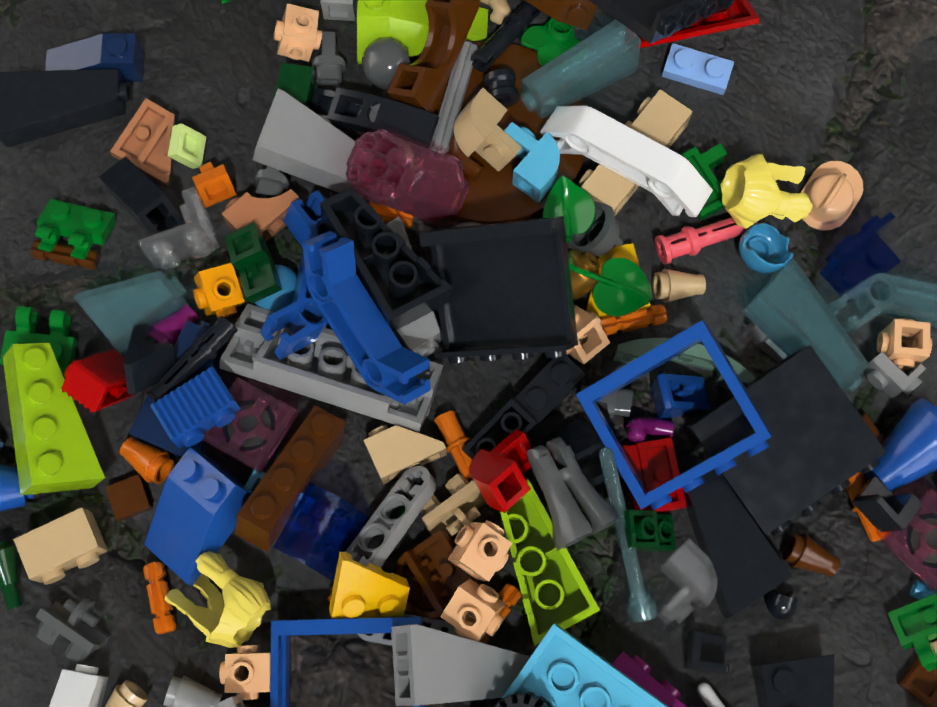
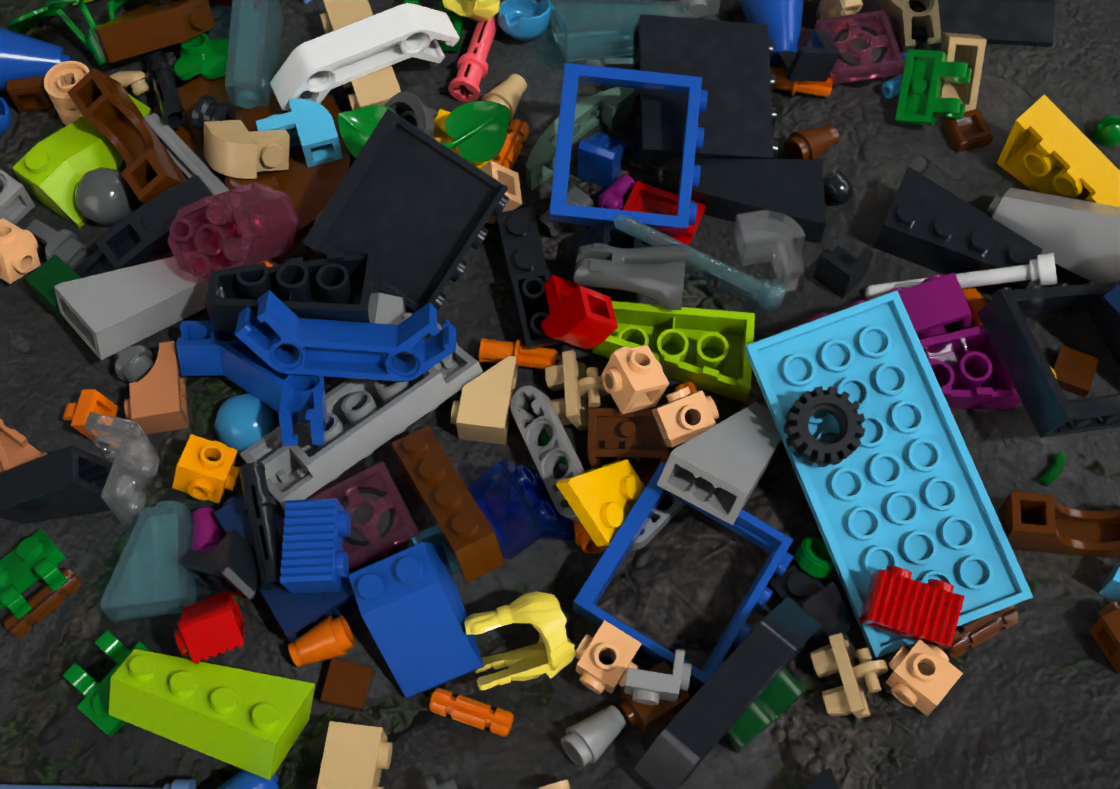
camera: 55 degrees left, 10 degrees down
yellowish green plate [168,123,206,169] -> none
dark green slope [225,222,282,304] -> none
dark green slope [624,510,676,553] -> none

